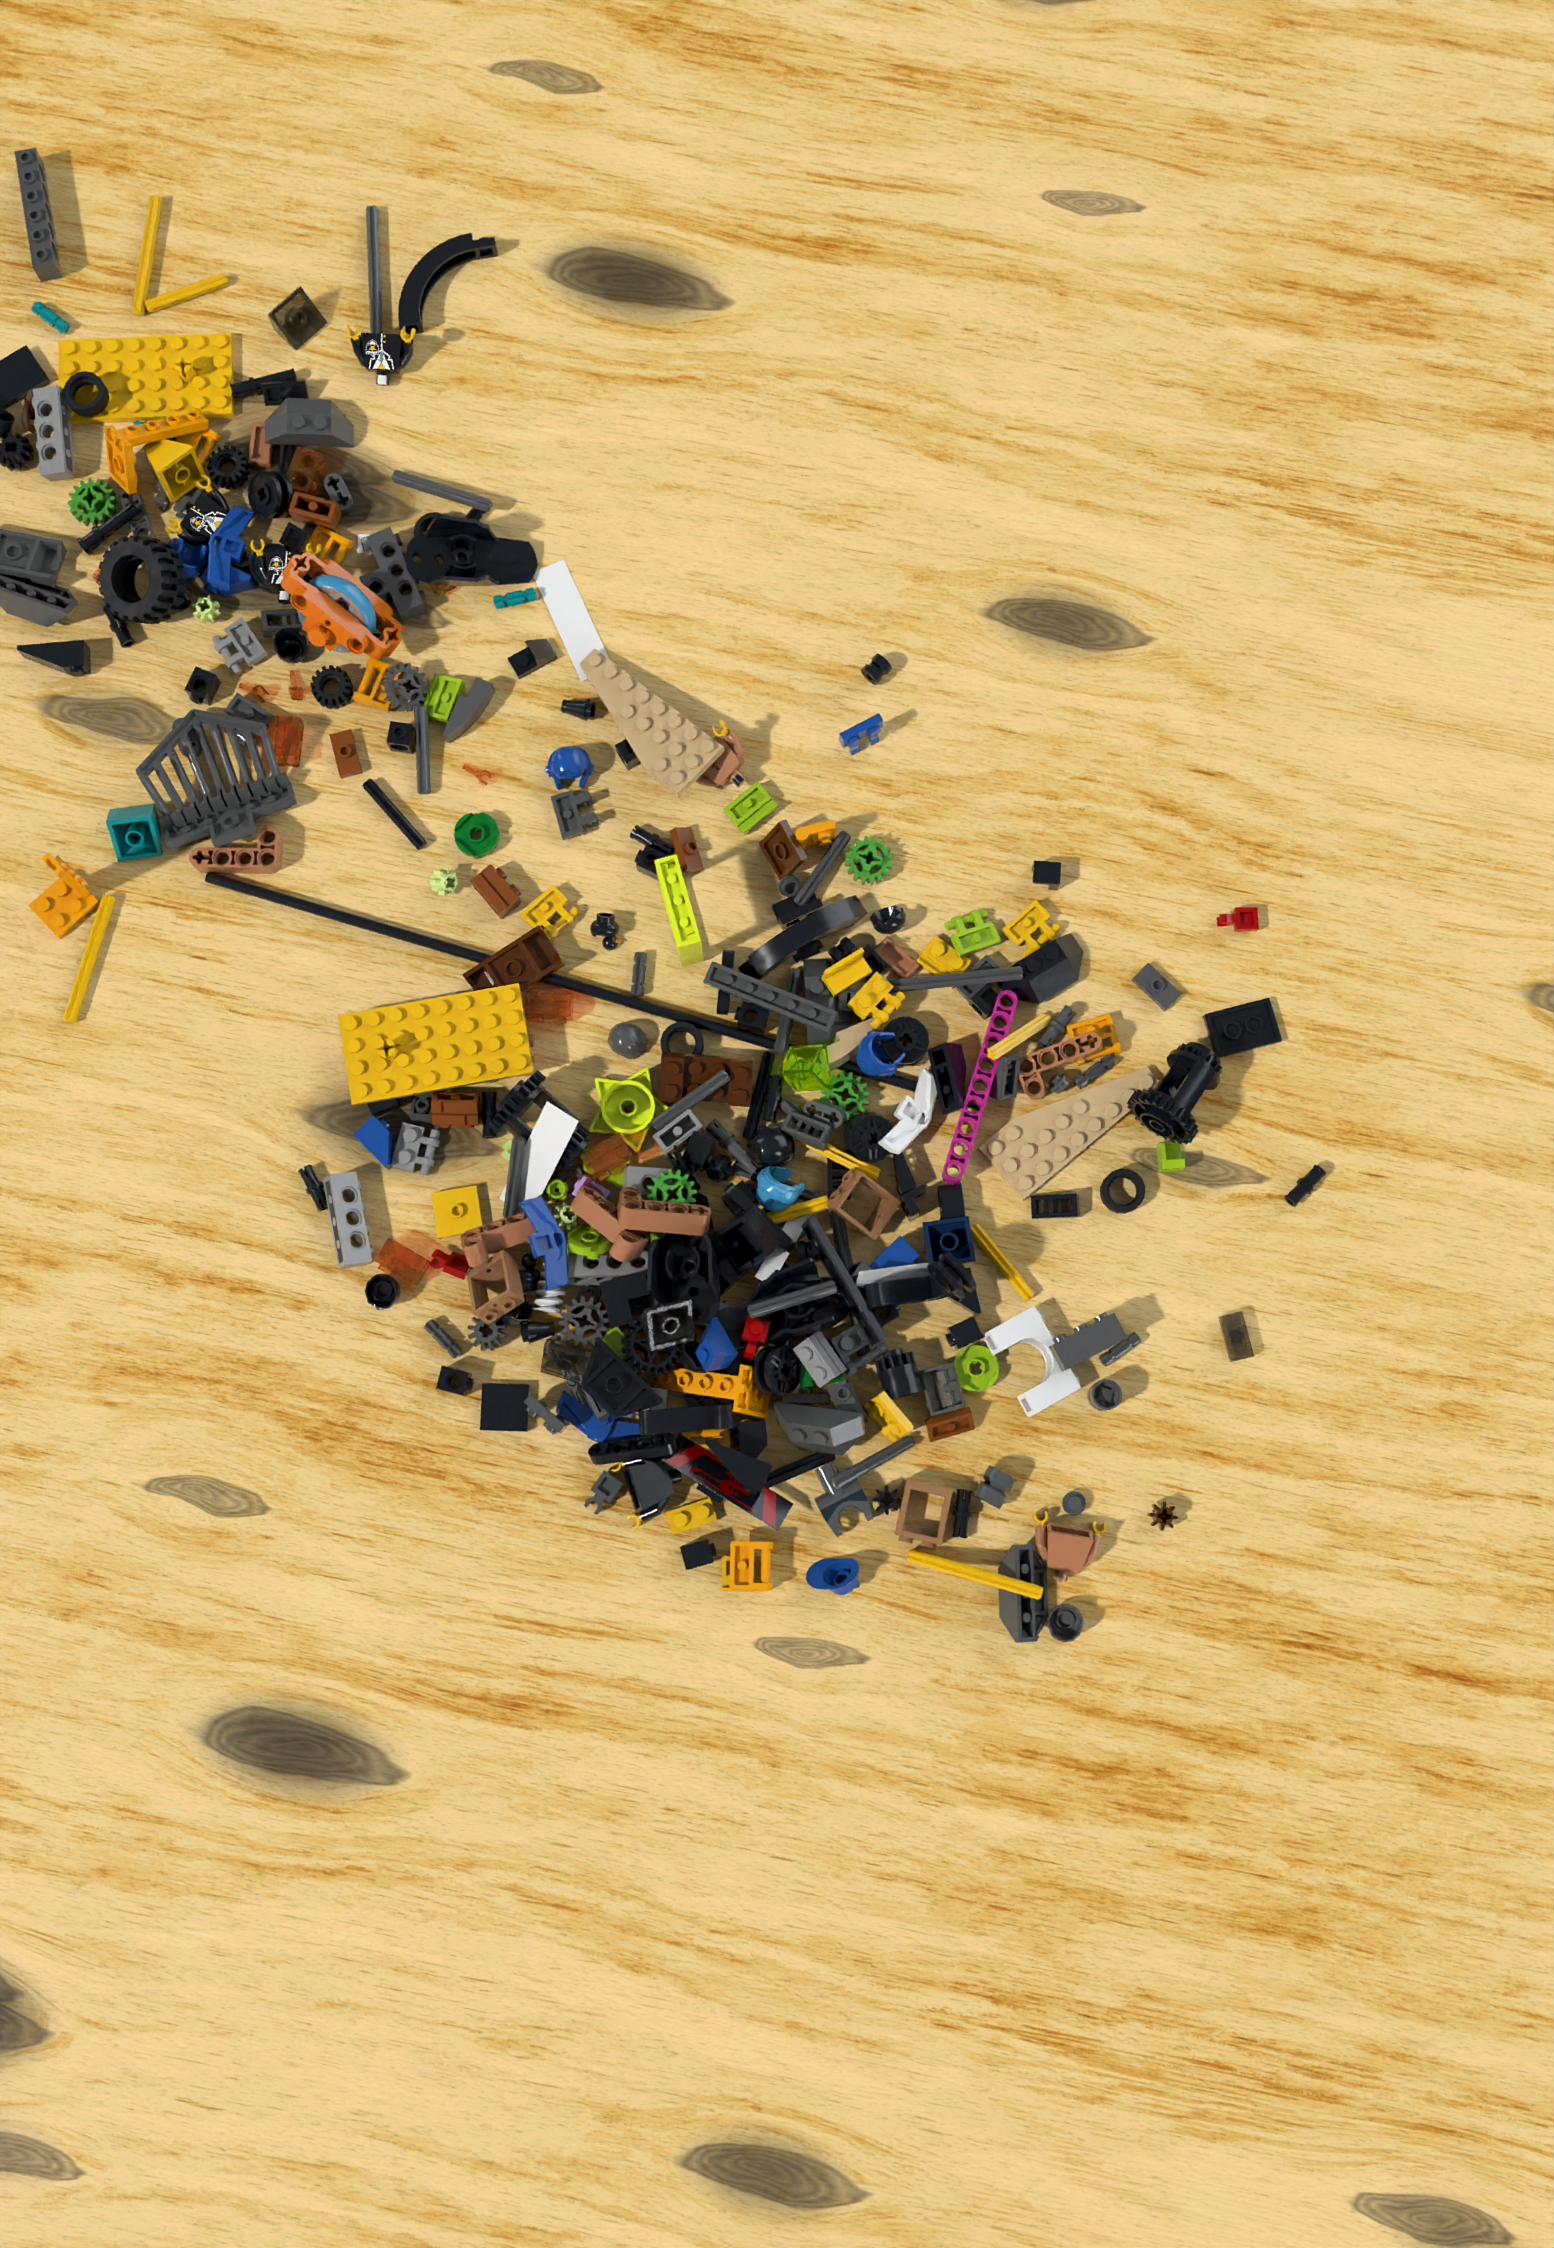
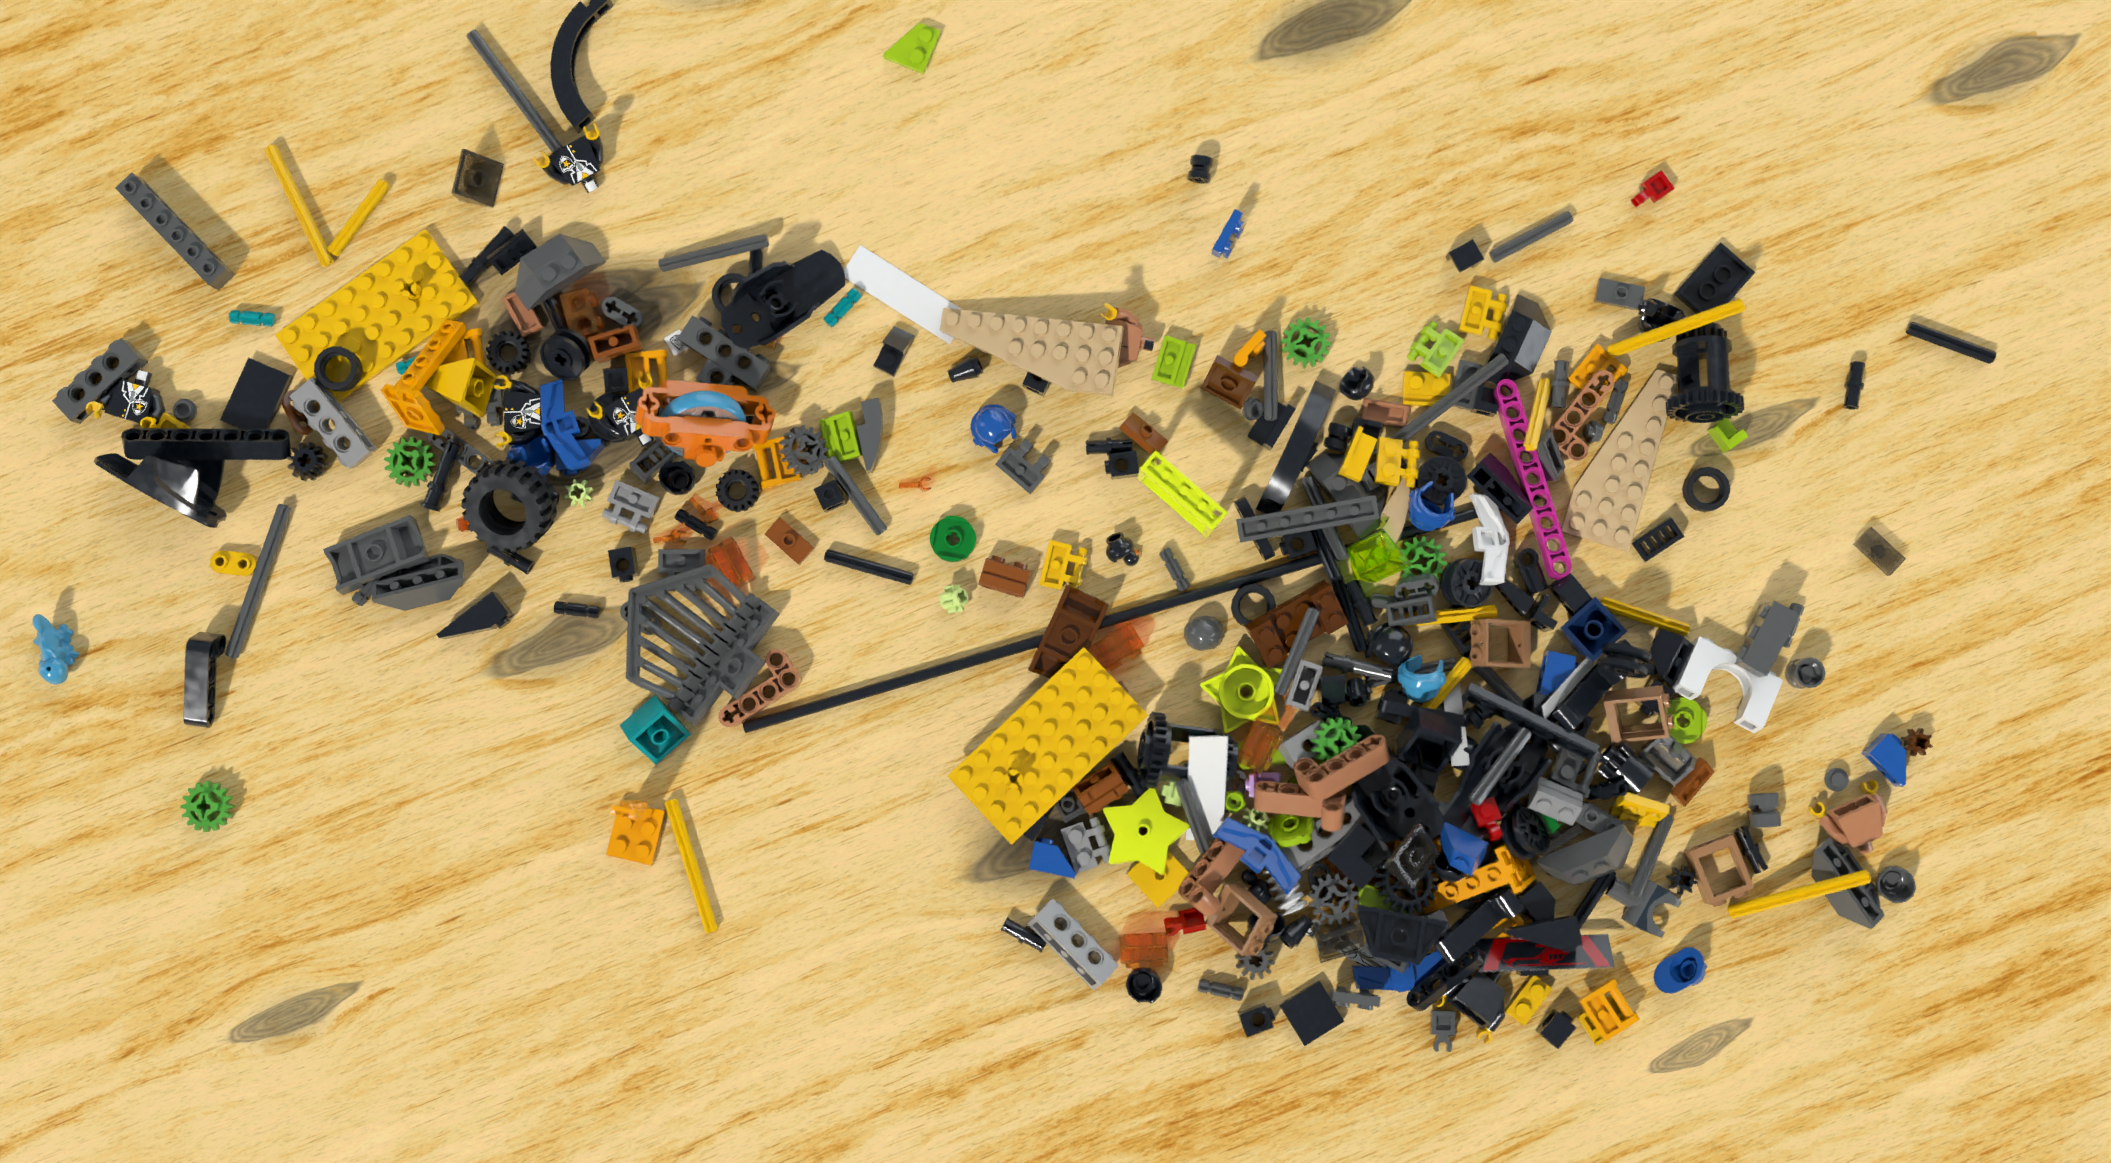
camera: 30 degrees left, 5 degrees up
none -> black axle [554,601,600,618]
none -> black axle [674,509,718,540]
none -> lime wing [883,22,941,75]
none -> neon yellow plate [1103,788,1190,875]
none -> black axle [1311,529,1342,583]
none -> black beam [1425,431,1468,462]
none -> dark grey axle [1489,211,1573,262]
none -> black piece [1513,548,1549,595]
none -> black pin [1587,781,1628,800]
none -> medium nougat window [1604,685,1674,743]
none -> yellow axle [1607,299,1745,358]
none -> black helmet [1637,298,1686,342]
none -> black slope [1650,629,1694,686]
none -> blue slope [1862,733,1906,787]
none -> black axle [1906,322,1997,364]

